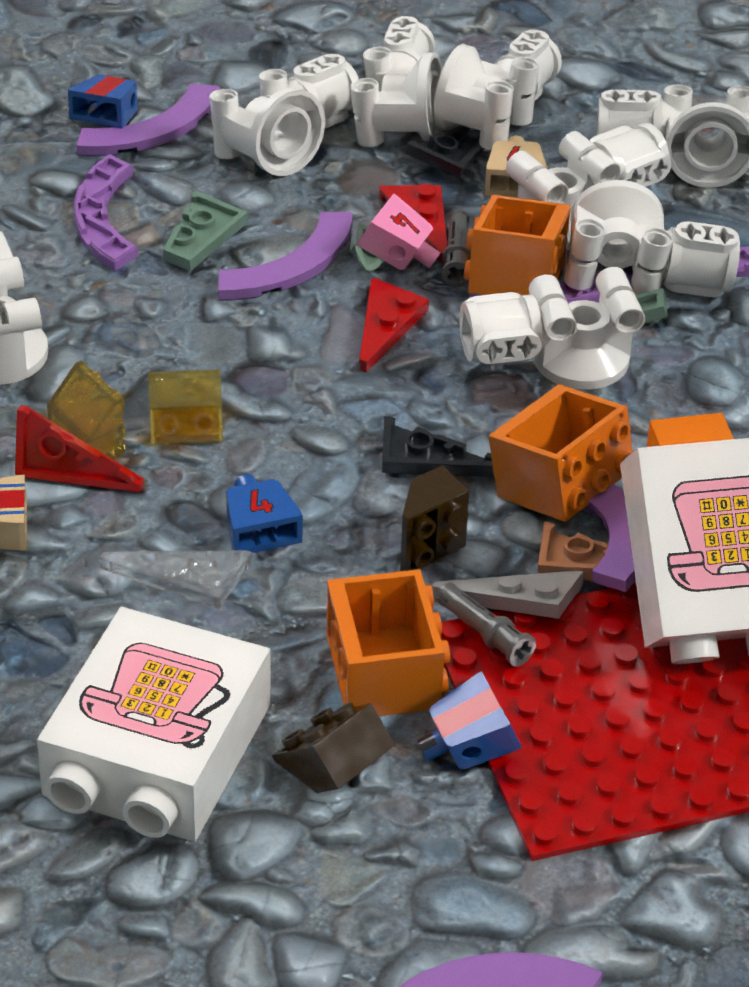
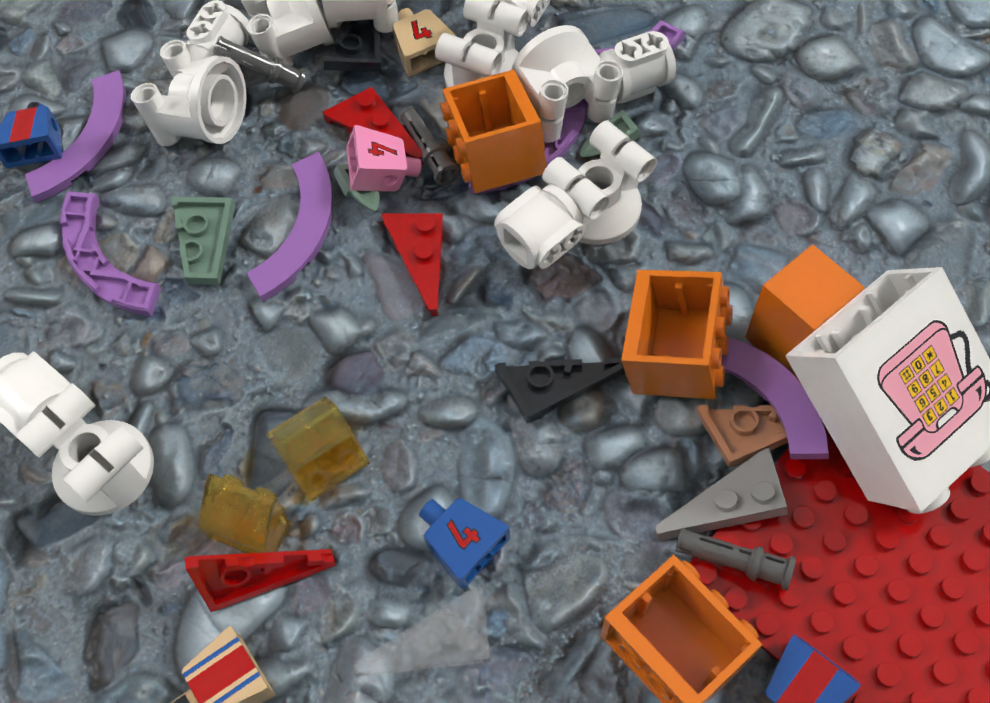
camera: 25 degrees left, 20 degrees up
dark brown slope [400,466,469,571] -> none
none -> dark grey pin [213,36,306,94]

